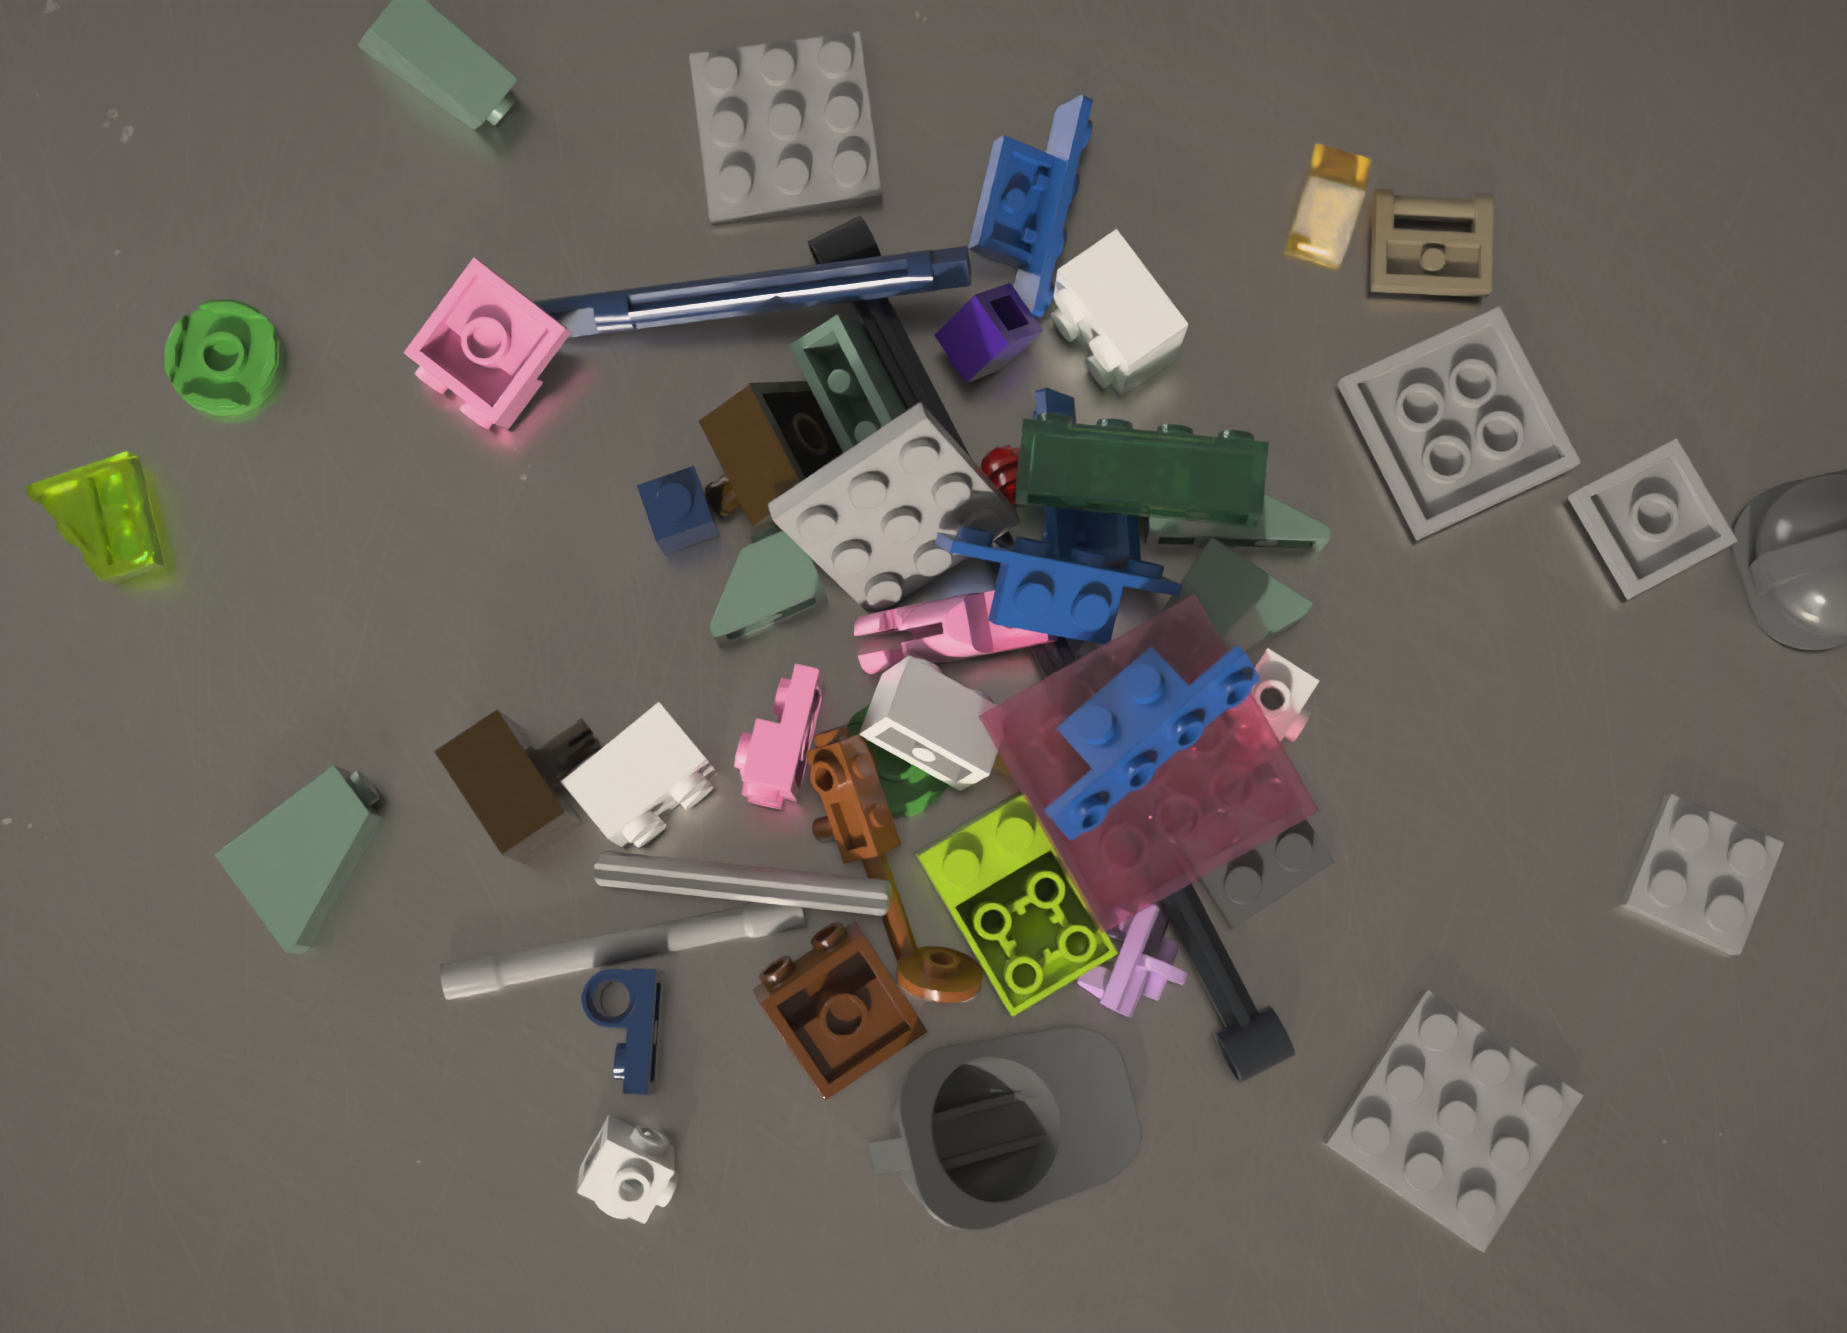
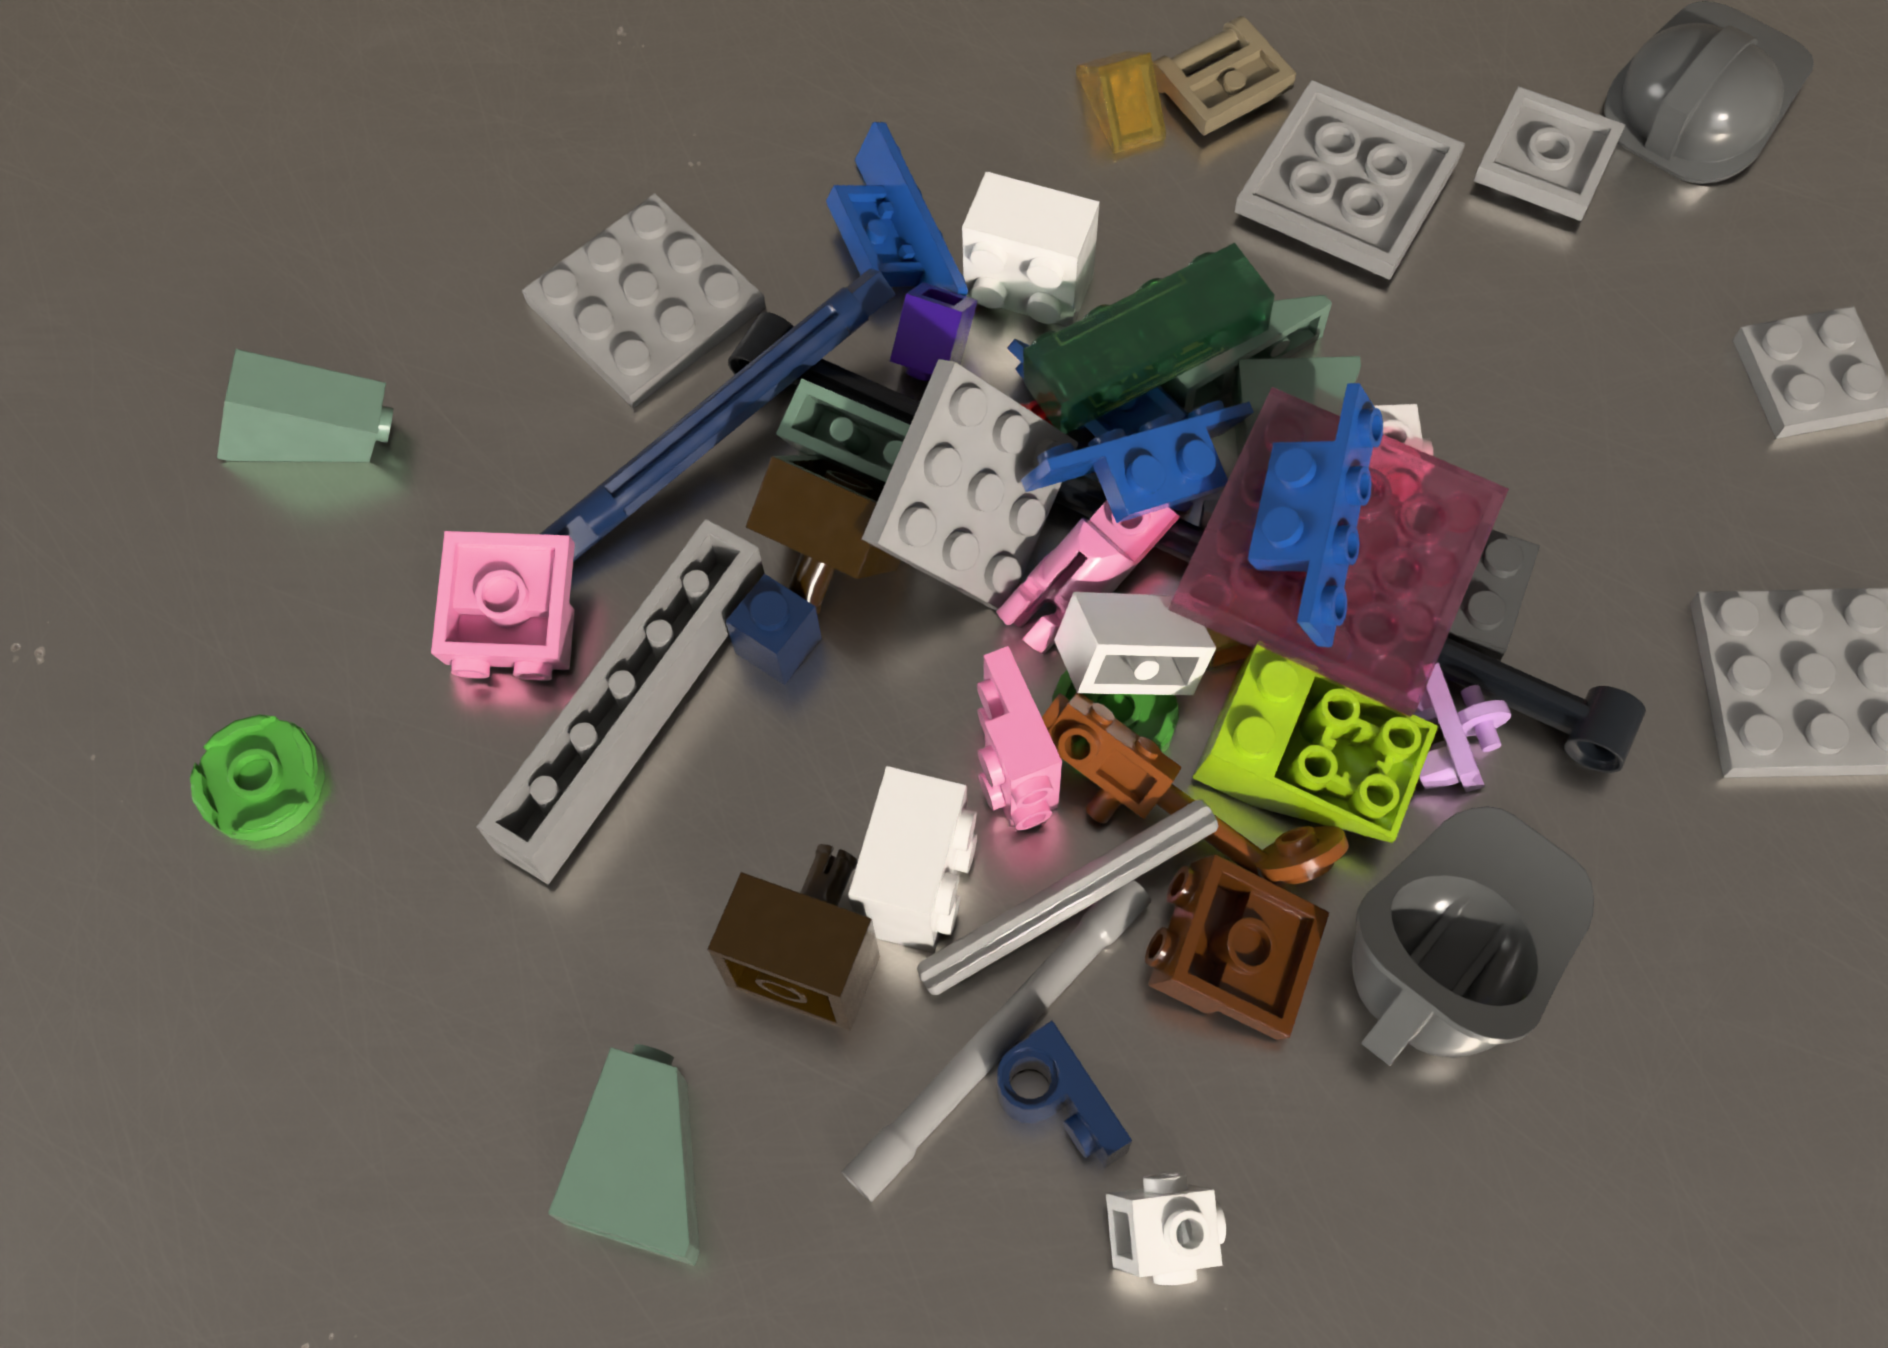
camera: 35 degrees left, 15 degrees down
clear neon green wing [25,451,165,584] -> none
sand green slope [709,525,828,647] -> none
none -> light grey brick [476,519,765,885]

